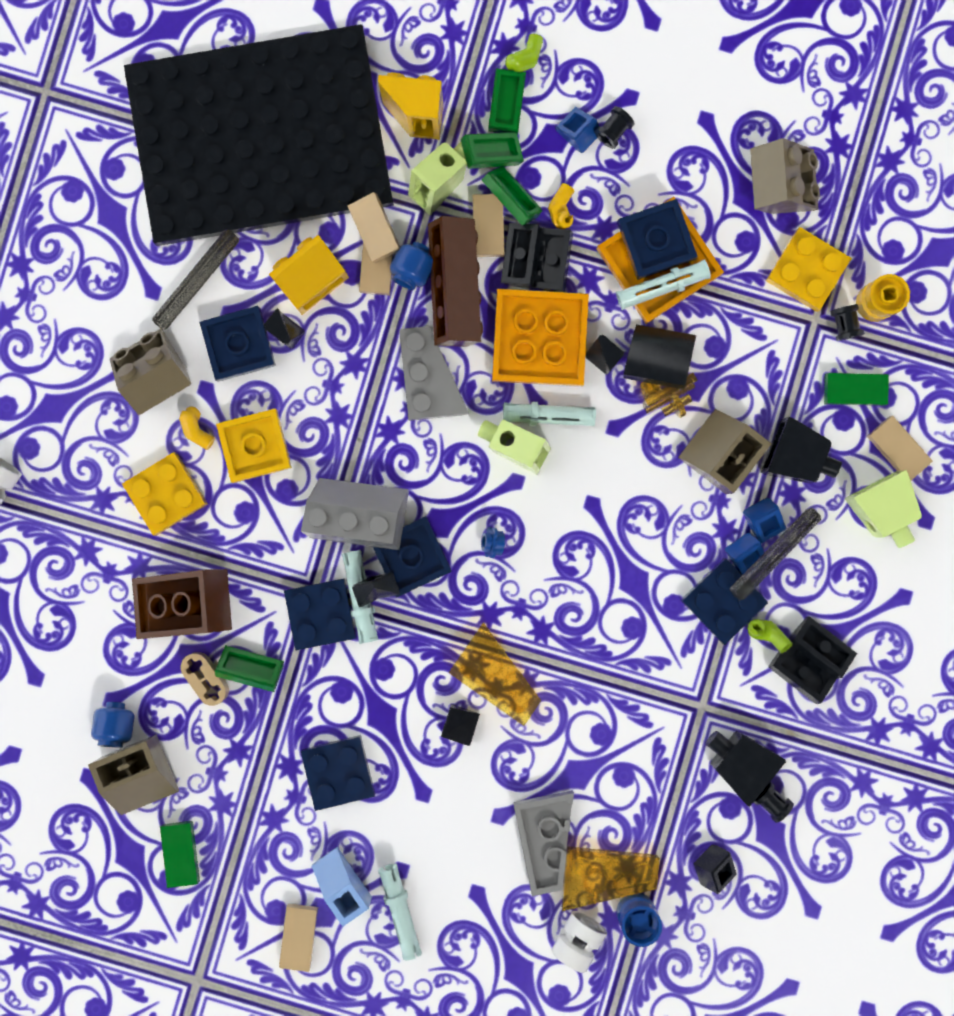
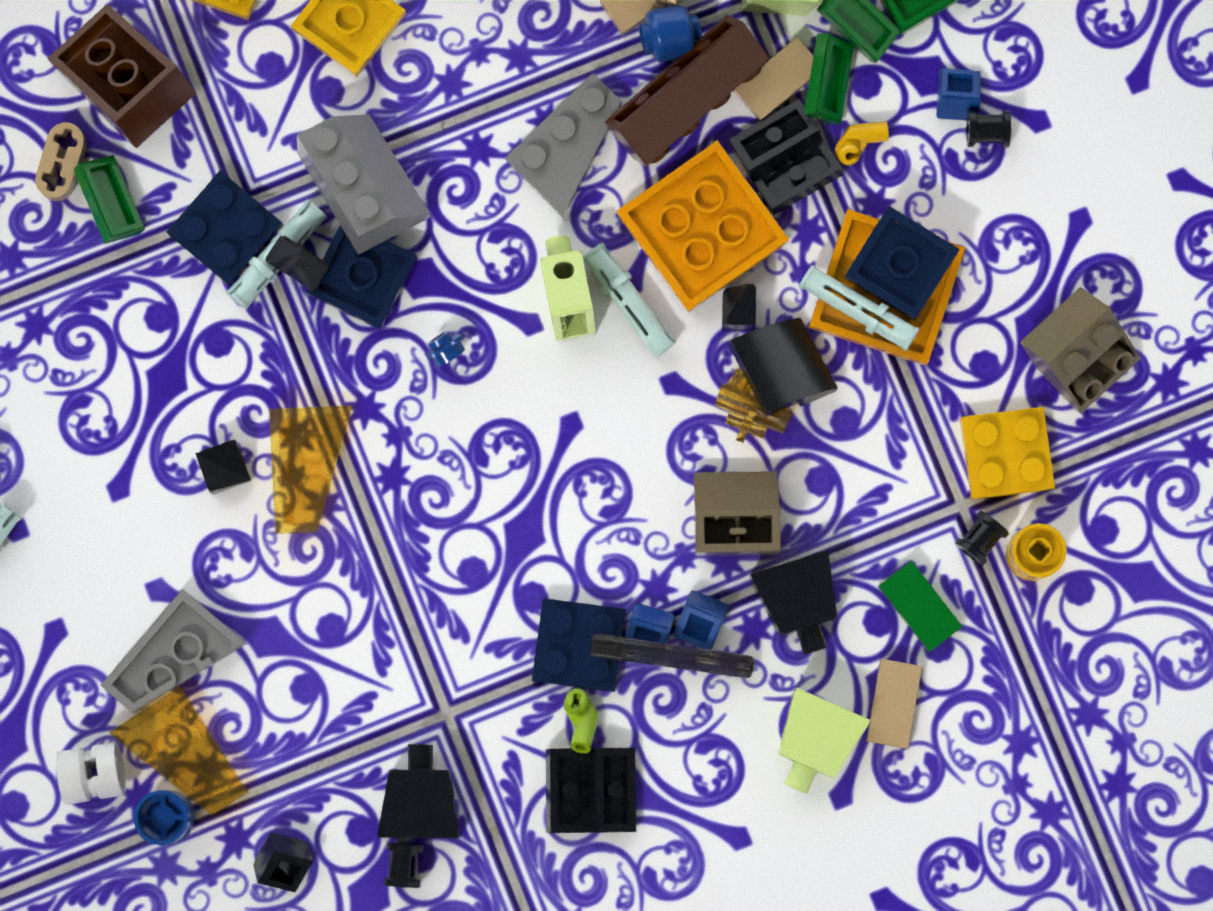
camera: 50 degrees right, 5 degrees down
dark blue plate [300,735,376,811] -> none

